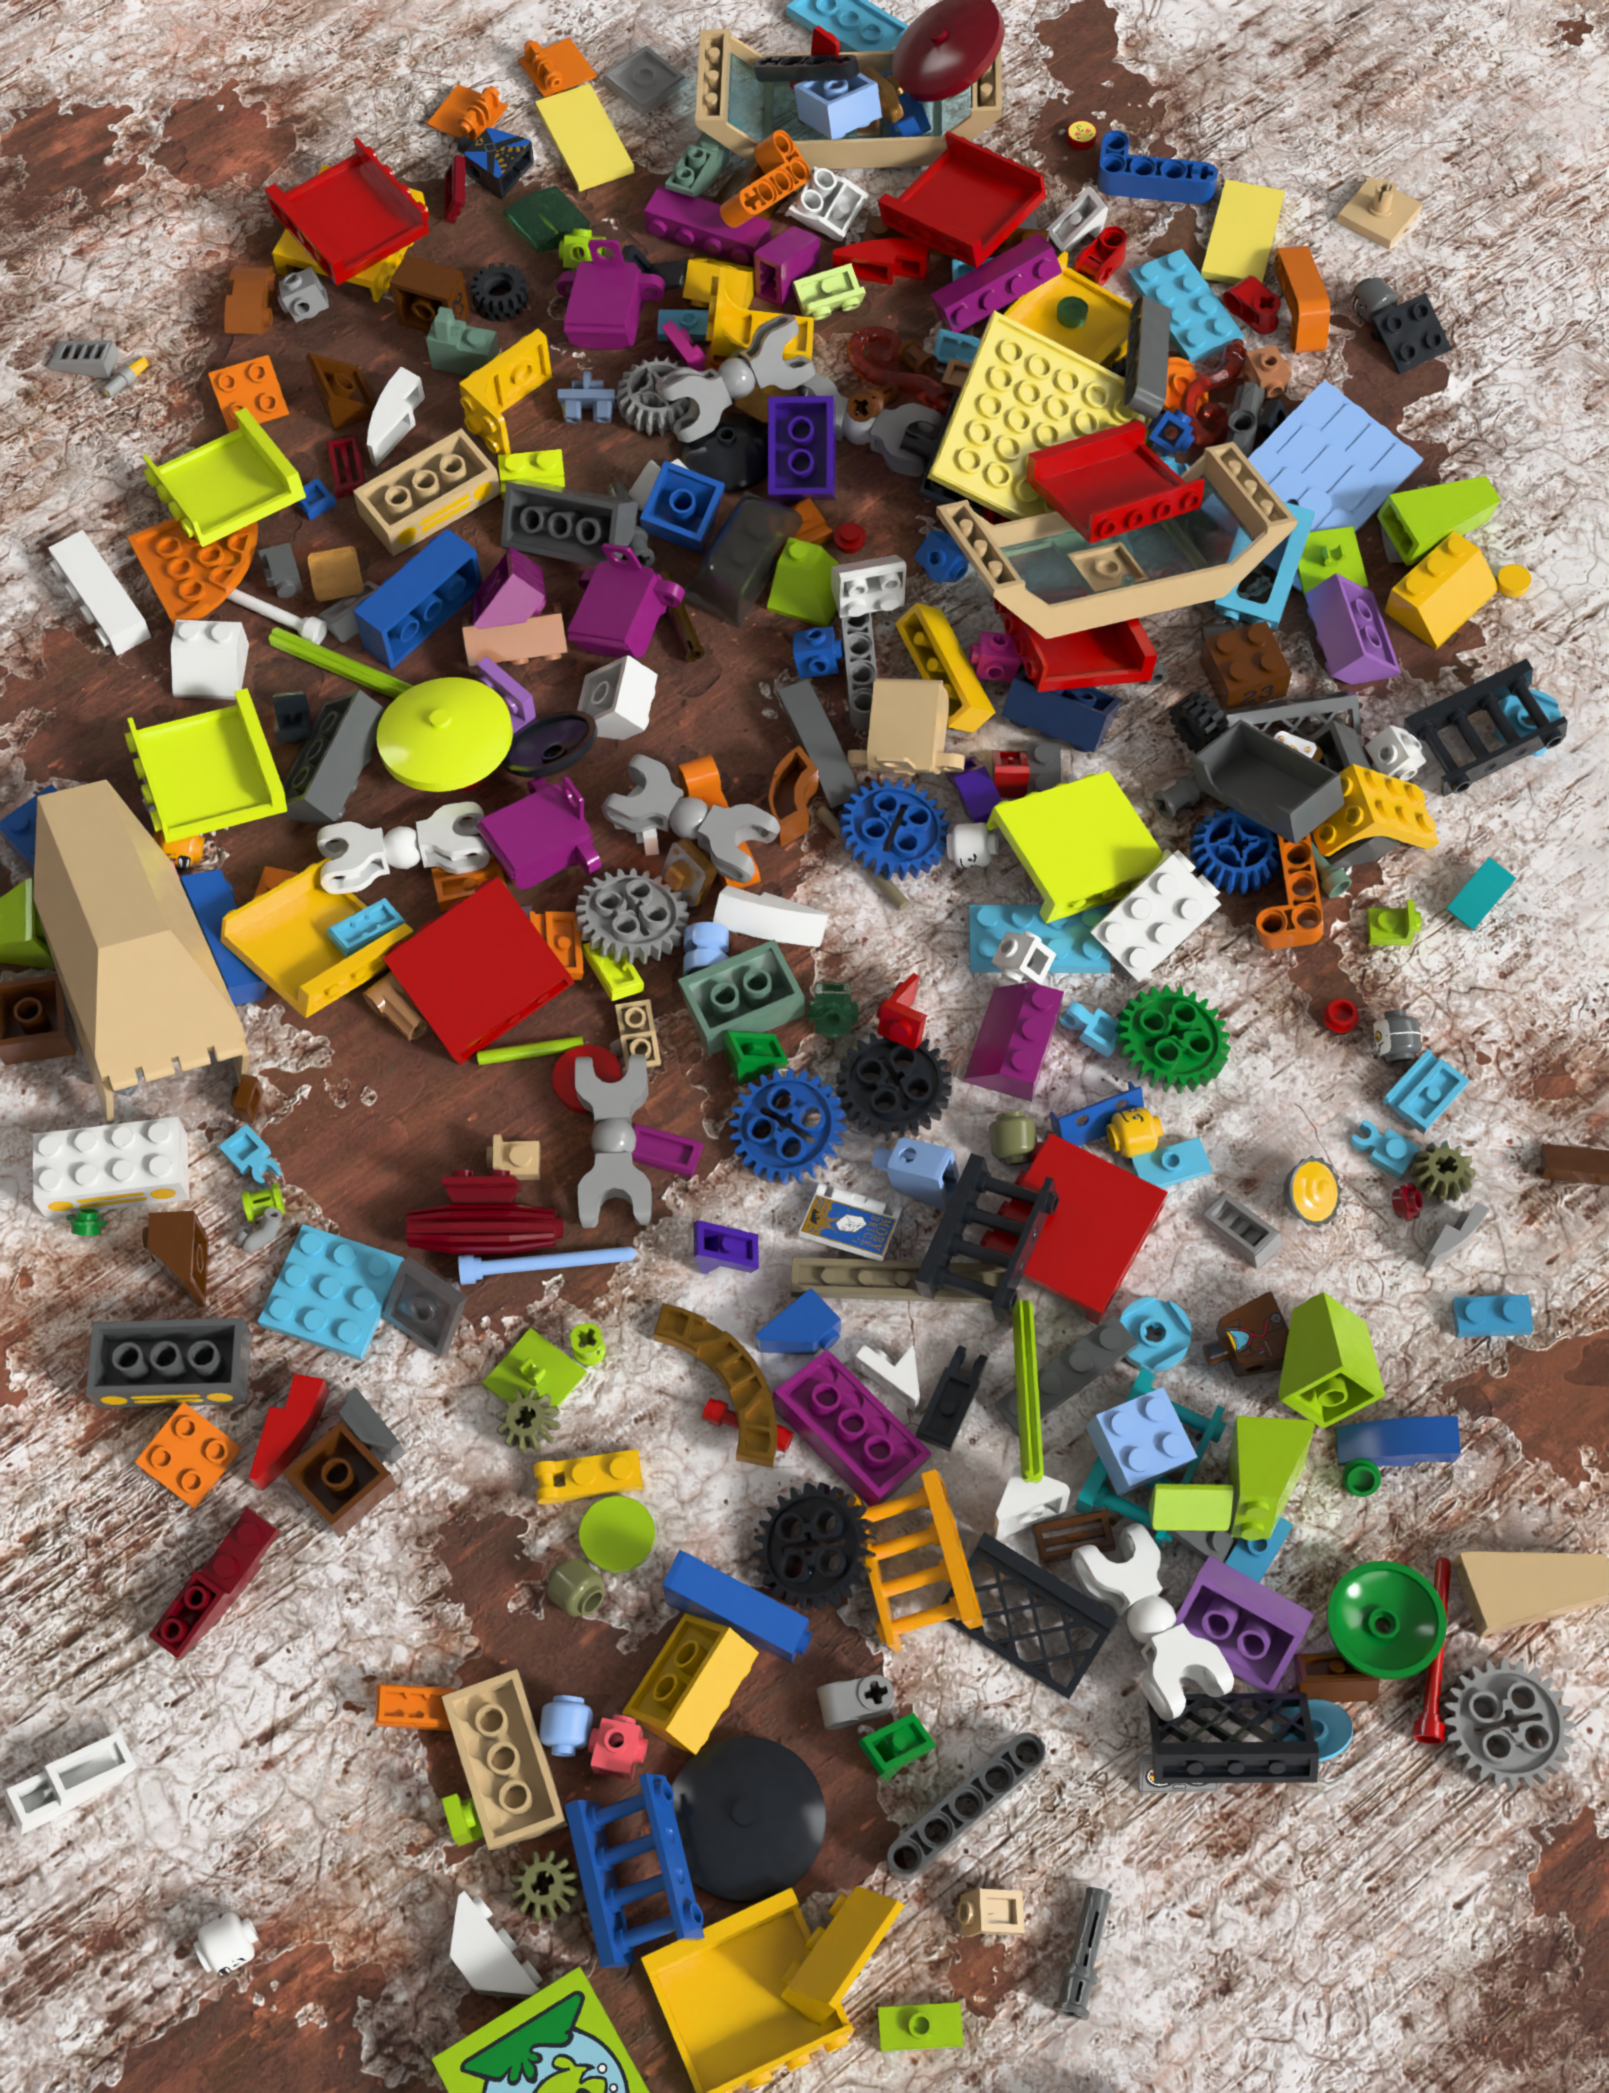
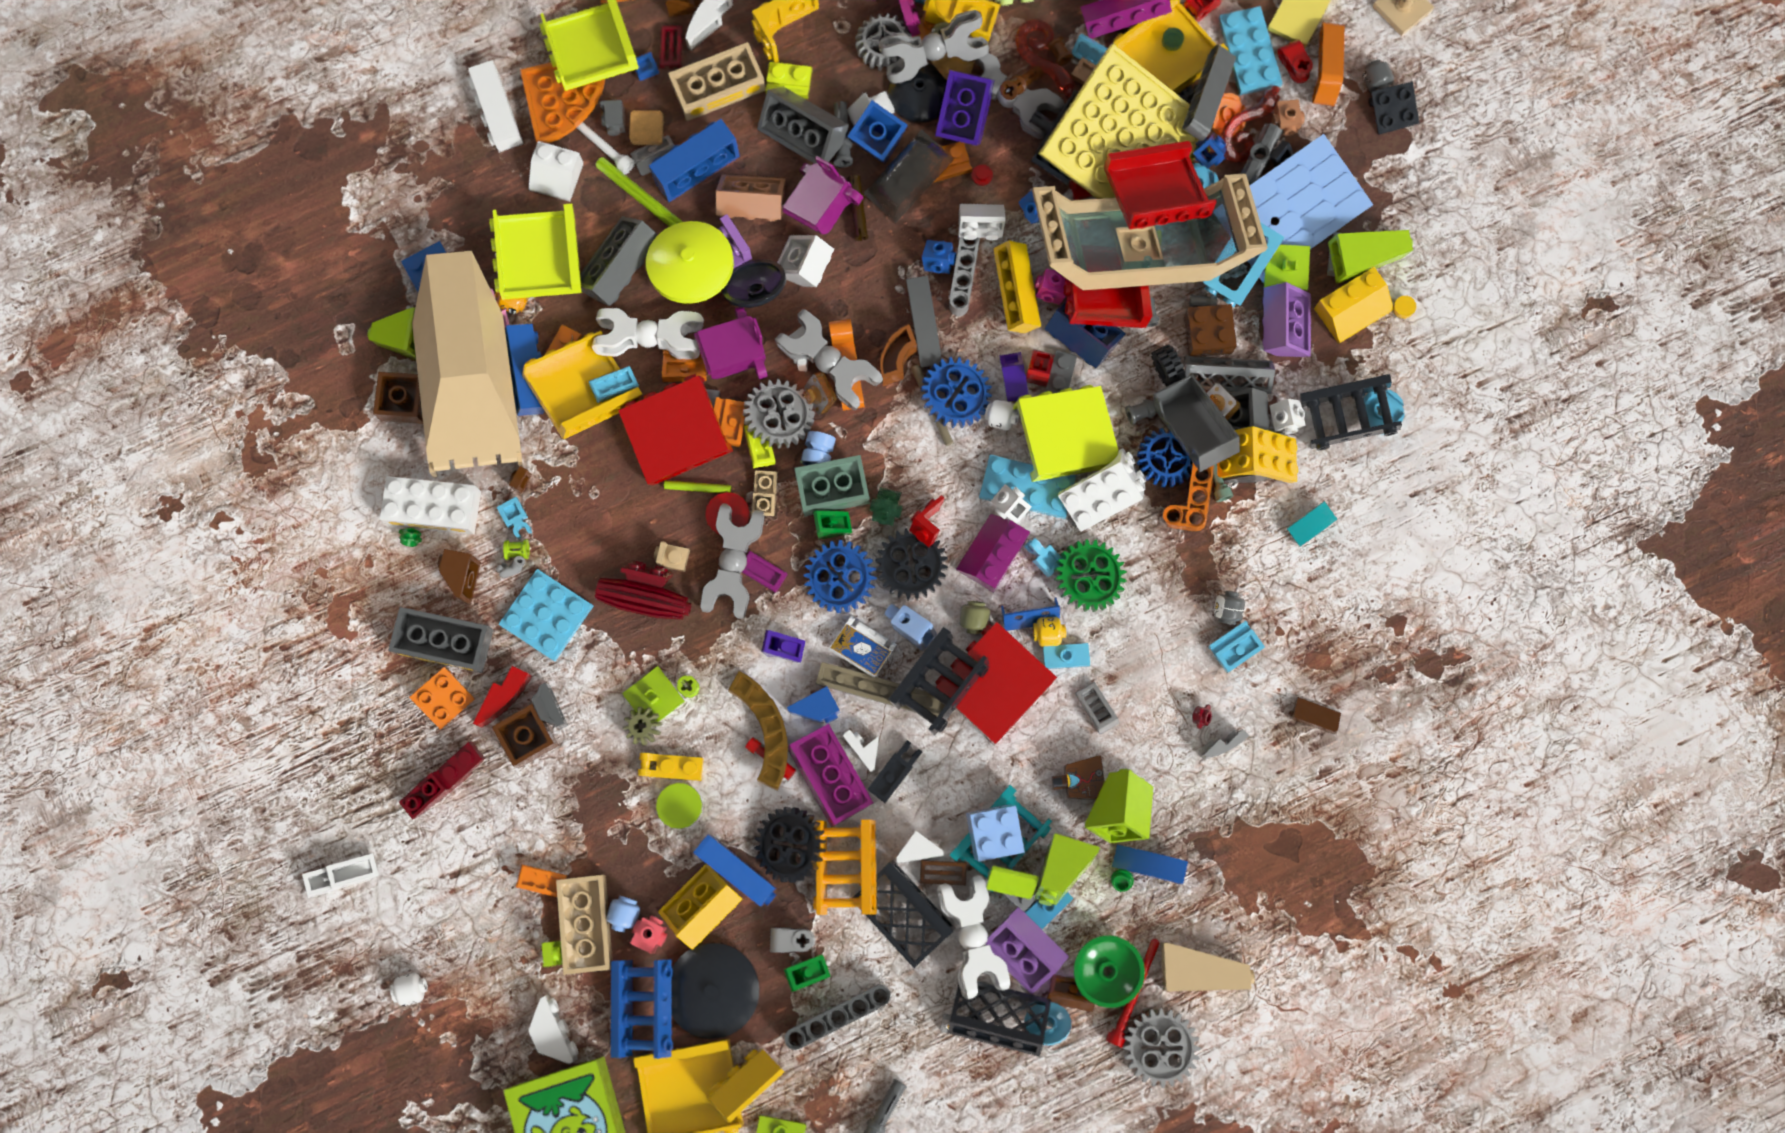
camera: 15 degrees right, 15 degrees up
black bracket [273,691,312,744] -> none
medium nougat piece [362,972,430,1041] -> none
flat silver tile [383,1256,467,1358] -> none
light blue piece [458,1247,636,1285] -> none
magenta slope [472,546,546,629] -> none
olive gear [510,1850,579,1923] -> none
olive head [547,1558,605,1617] -> none
sand blue hips [558,371,617,423] -> none
white slope [713,885,829,947] -> none
lime slope [767,537,840,628] -> none
tan piece [847,678,965,776] -> none
tan bracket [958,1888,1025,1937] -> none
dark grey plate [994,1314,1138,1436] -> none
lime axle [1012,1299,1044,1484] -> none
medium azure plate [1120,1297,1191,1373] -> none
yellow piece [1283,1155,1342,1228] -> none
red plate [1322,999,1359,1034] -> none
medium azure plate [1350,1120,1420,1180] -> none
lime bracket [1366,900,1421,946] -> none
olive gear [1411,1140,1475,1204] -> none
dark azure plate [1451,1295,1534,1338] -> none

